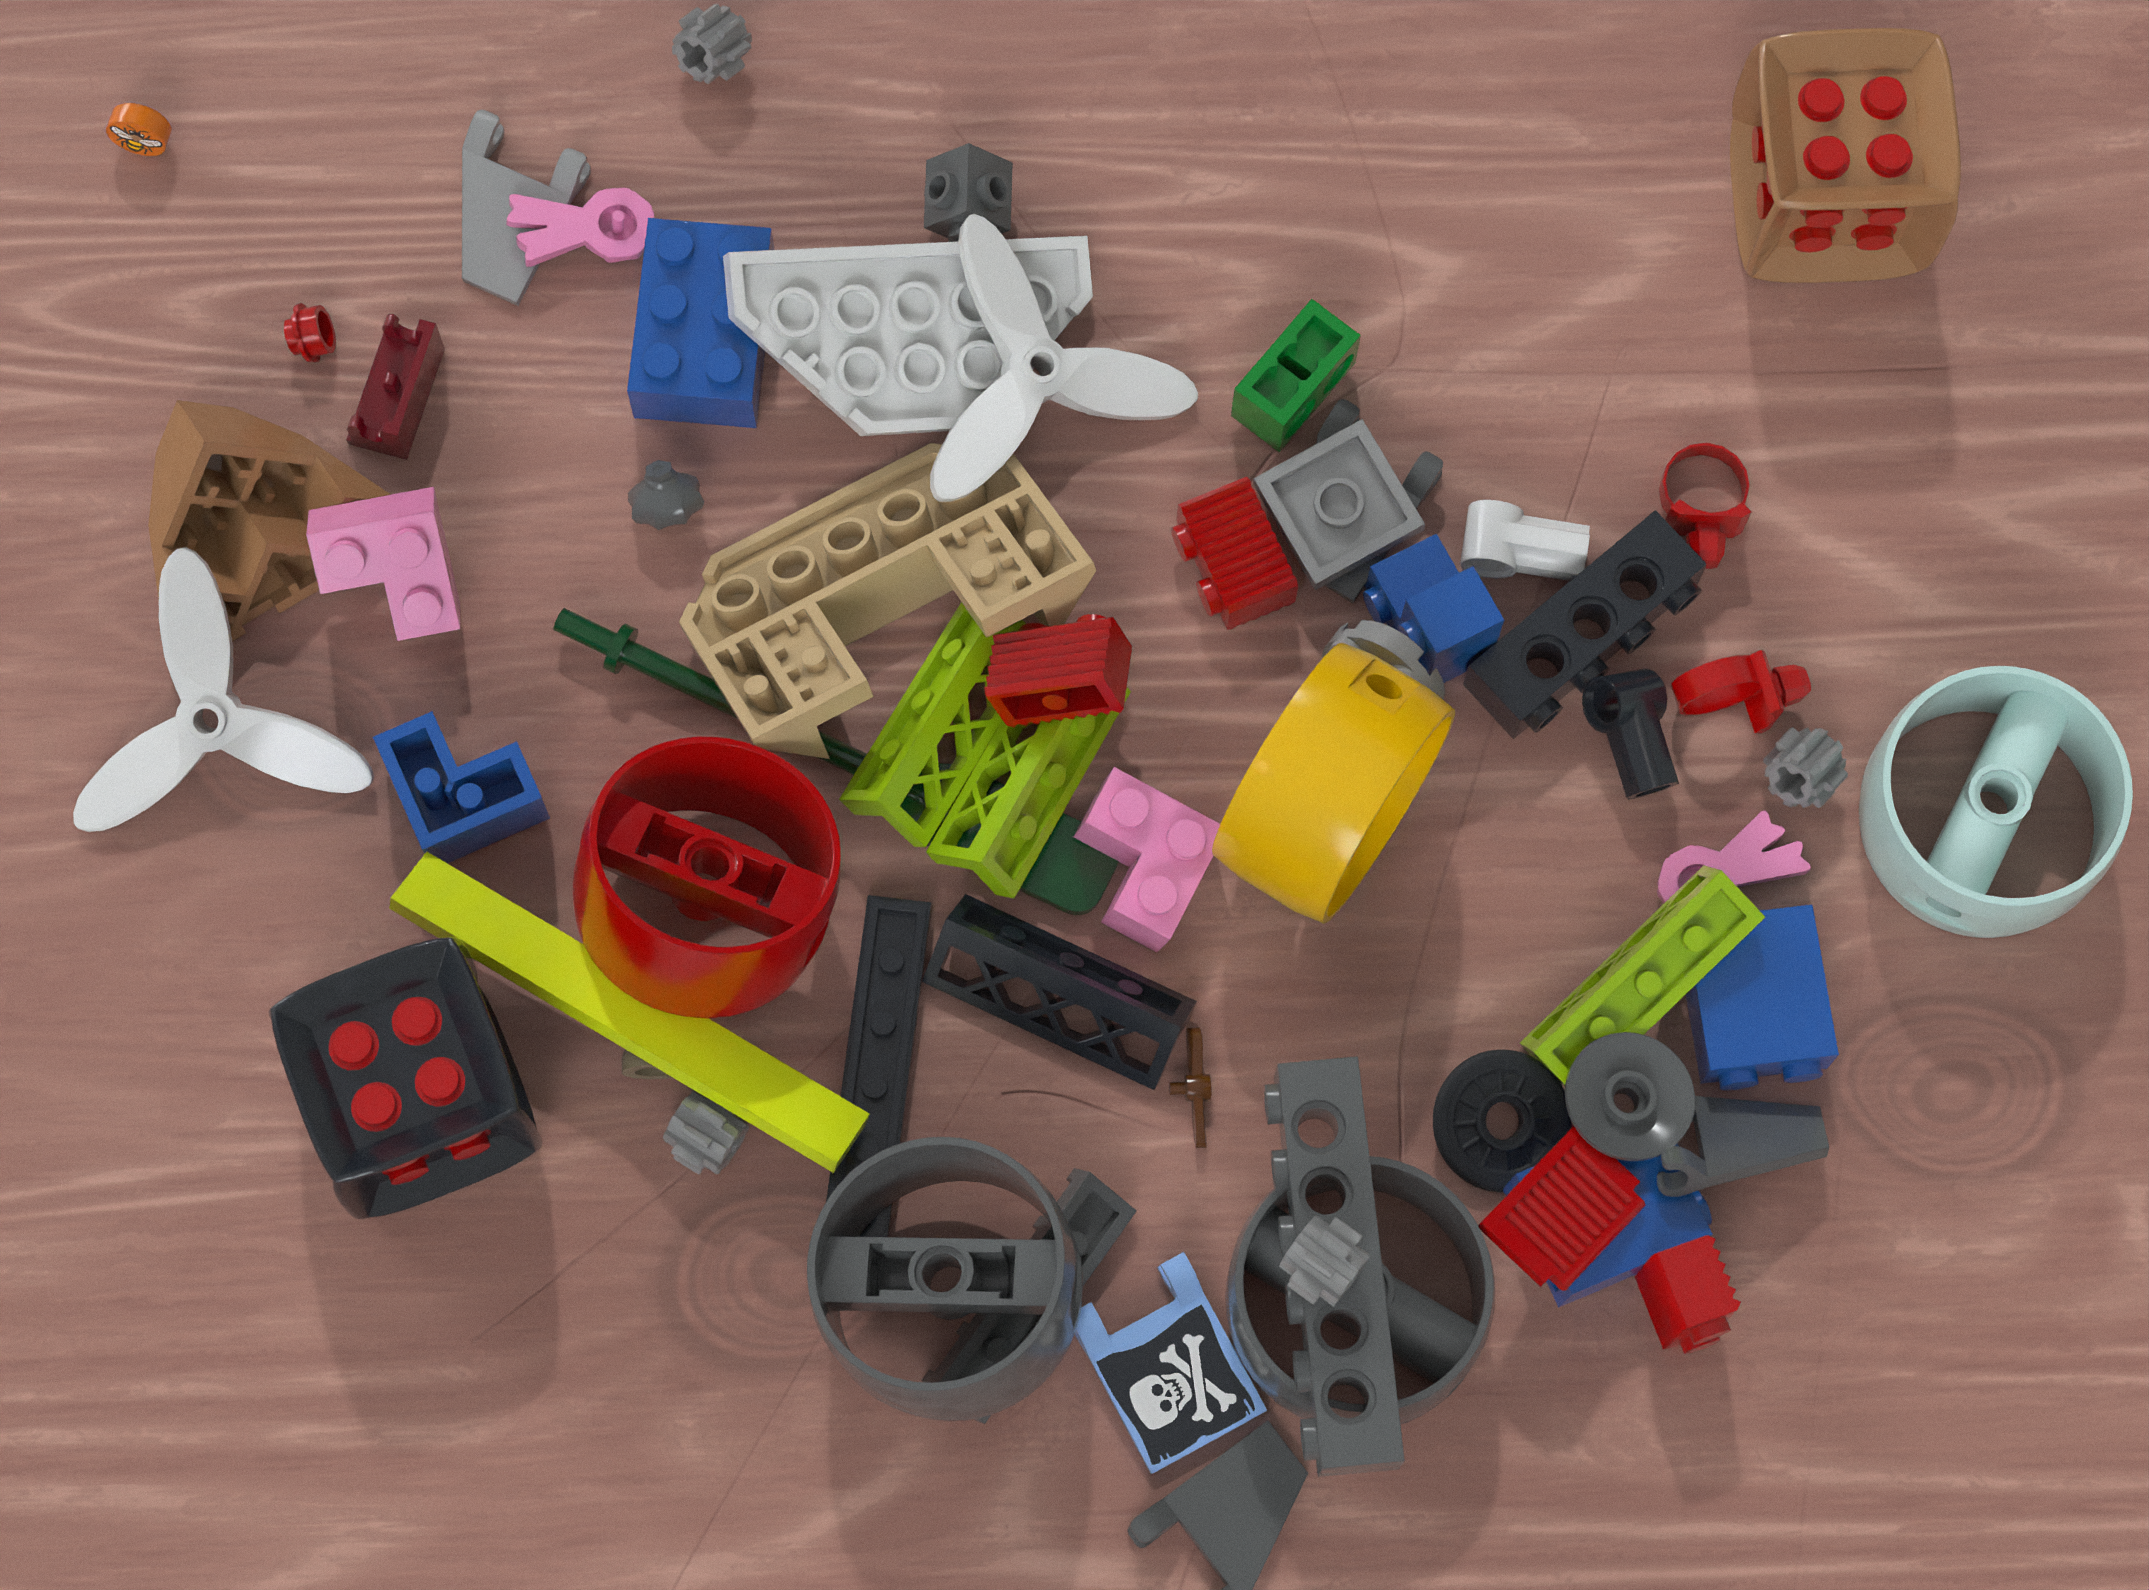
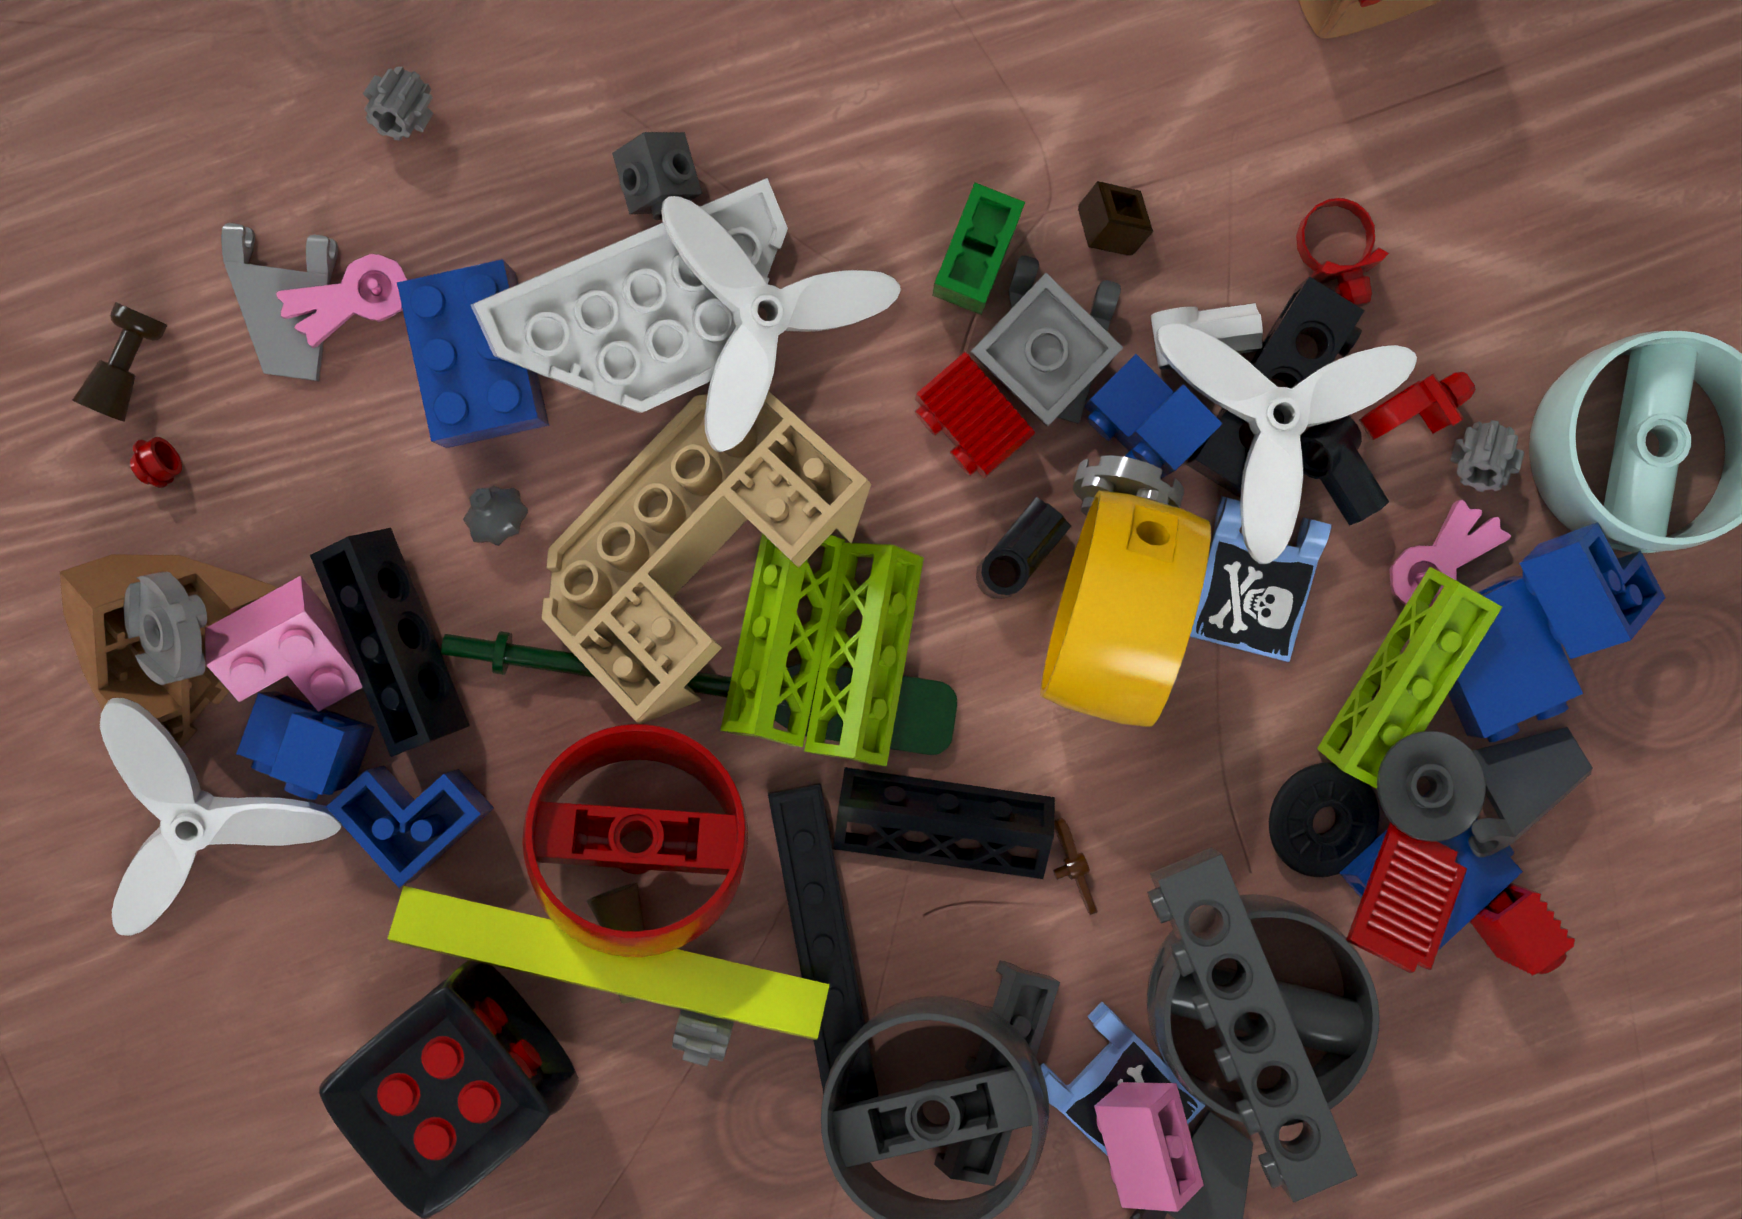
camera: 10 degrees left, 15 degrees up
dark red hinge [346,314,445,460] -> none
red brick [984,614,1132,728] -> none
bright pink brick [1074,767,1220,952] -> none
light grey gear [1279,1215,1371,1307] -> none
none -> dark brown piece [72,302,167,422]
none -> light grey plate [124,571,207,685]
none -> blue brick [236,691,375,800]
none -> black brick [310,528,470,757]
none -> black piece [976,497,1071,599]
none -> dark brown slope [1078,181,1153,255]
none -> bright pink brick [1094,1082,1204,1212]
none -> white piece [1156,323,1417,564]
none -> flag [1190,496,1331,662]
none -> blue brick [1519,522,1666,659]

